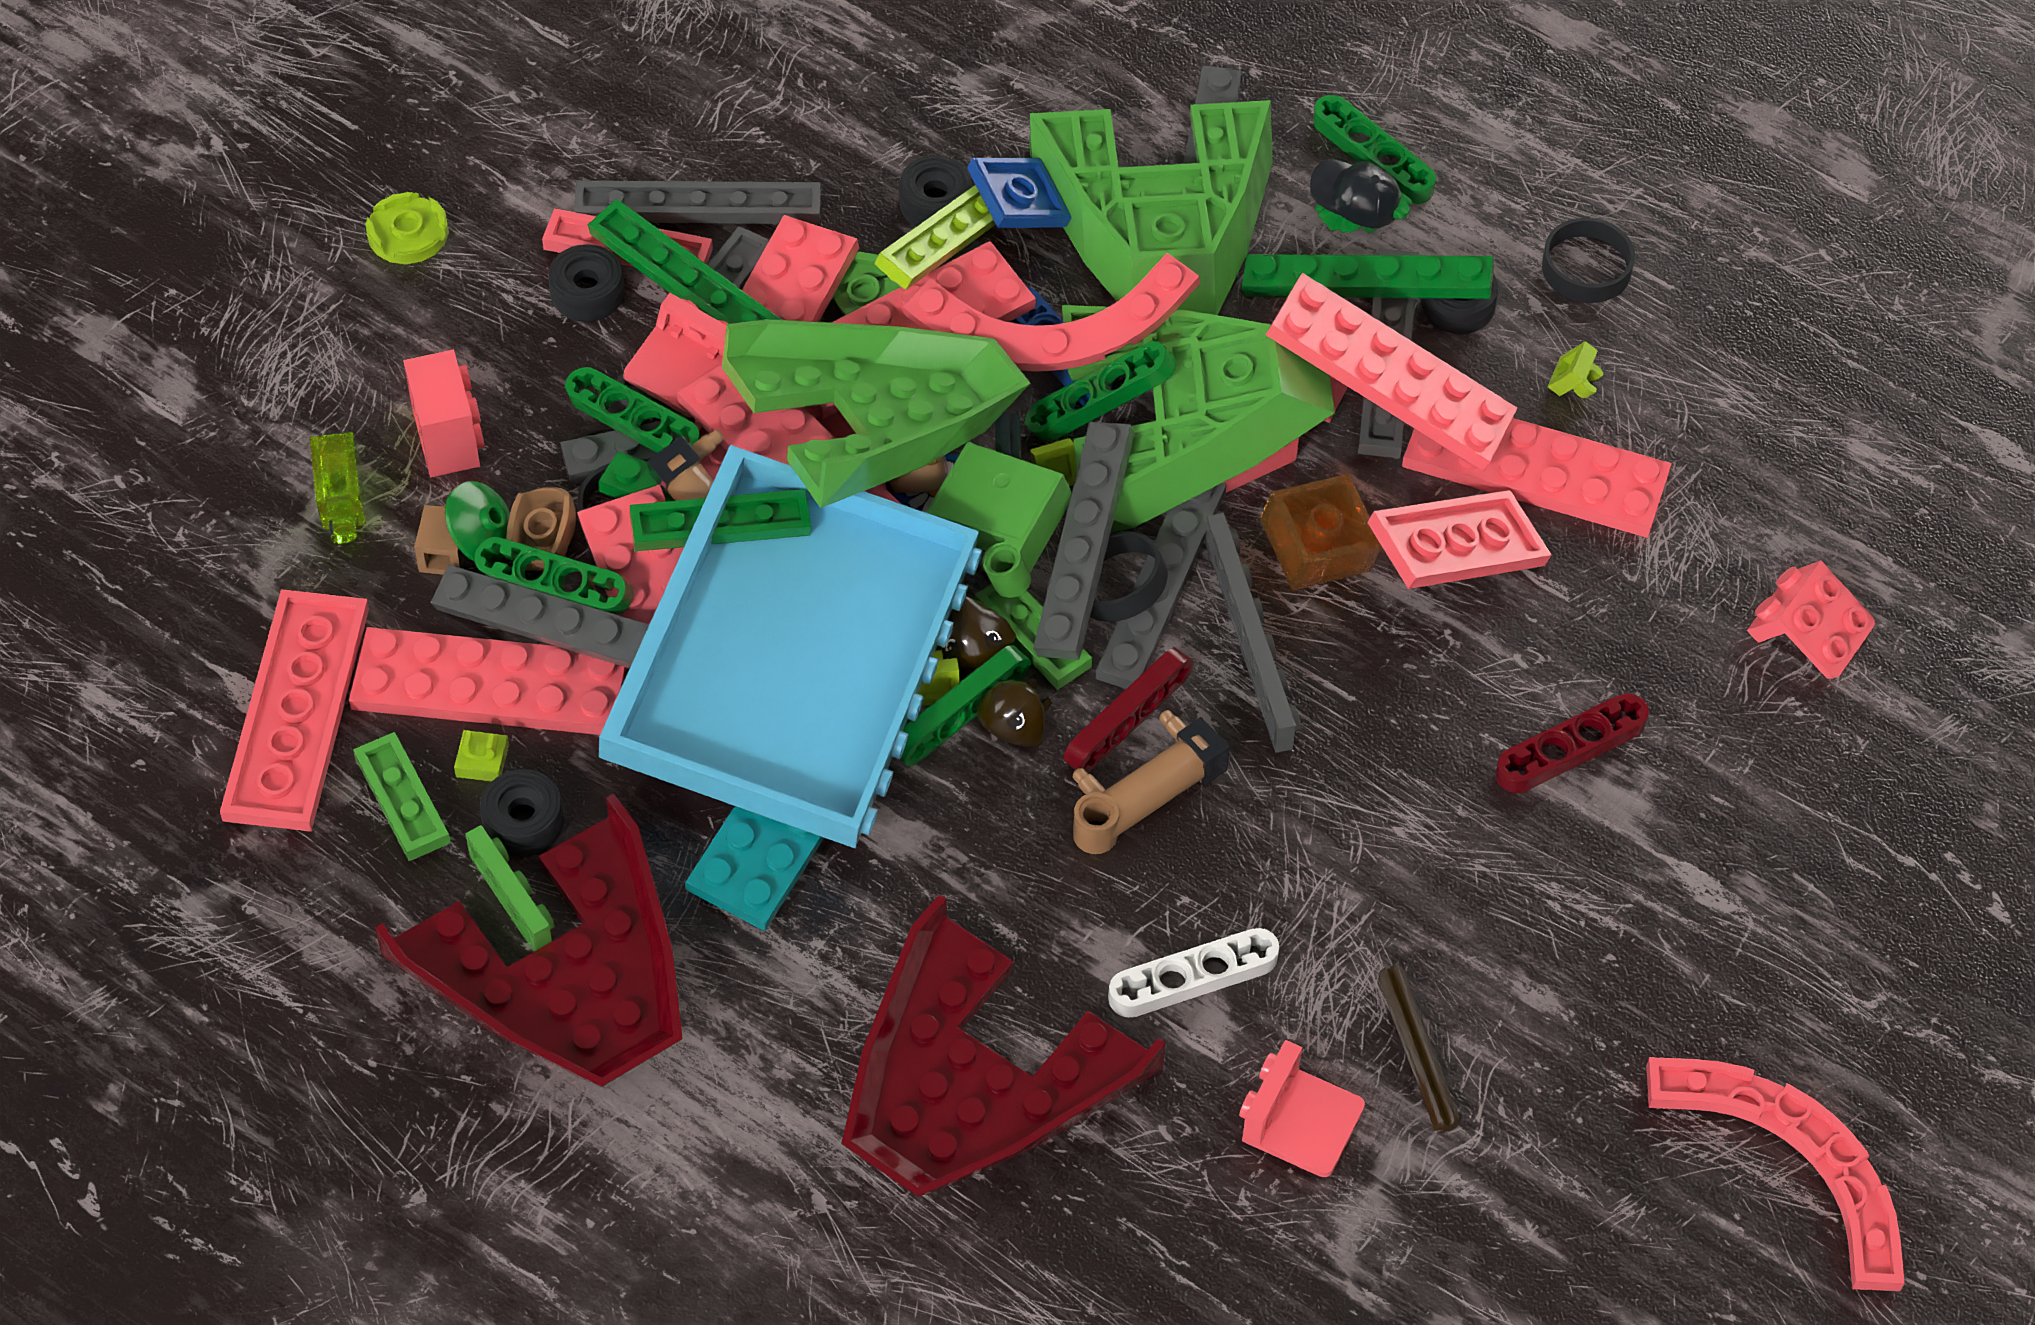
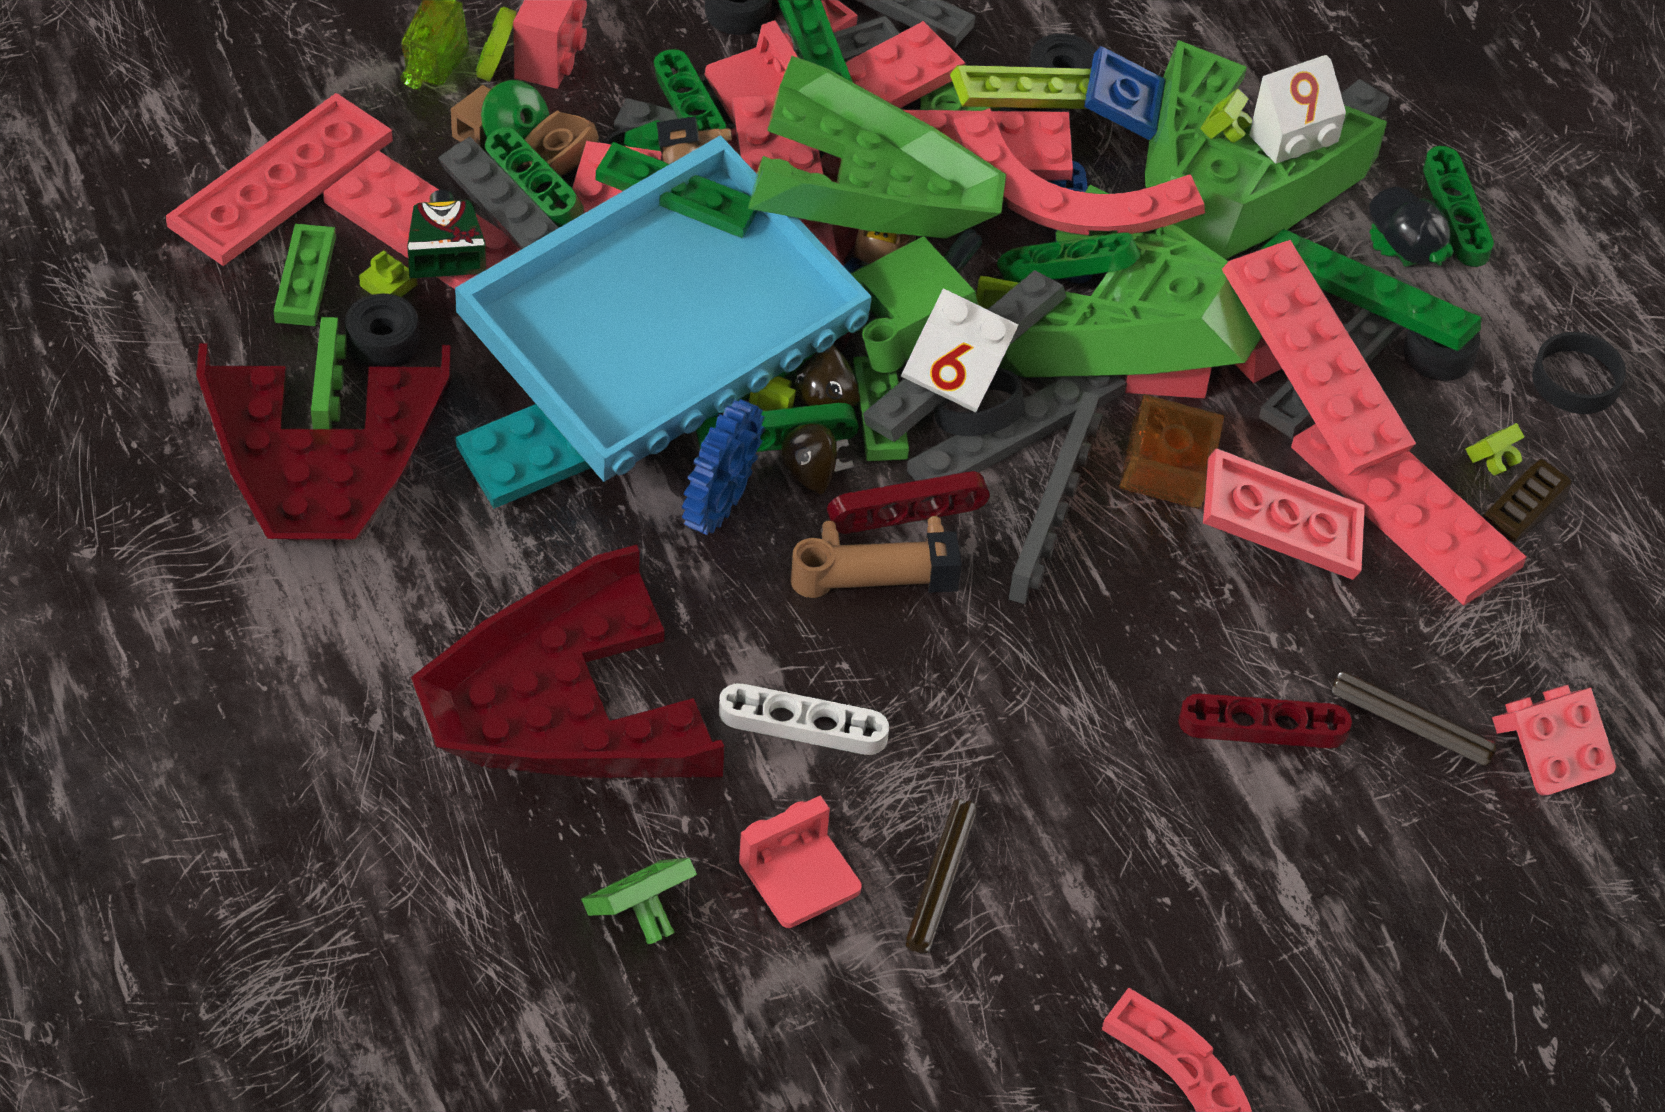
camera: 30 degrees right, 5 degrees down
none -> dark green torso [407,190,486,278]
none -> lime tile [476,6,517,82]
none -> bright green tile [581,858,697,944]
none -> blue gear [682,399,765,535]
none -> white slope [901,288,1018,413]
none -> lime tile [1200,89,1252,143]
none -> white slope [1249,55,1346,164]
none -> dark brown axle [1332,671,1497,766]
none -> dark brown slope [1483,459,1572,543]

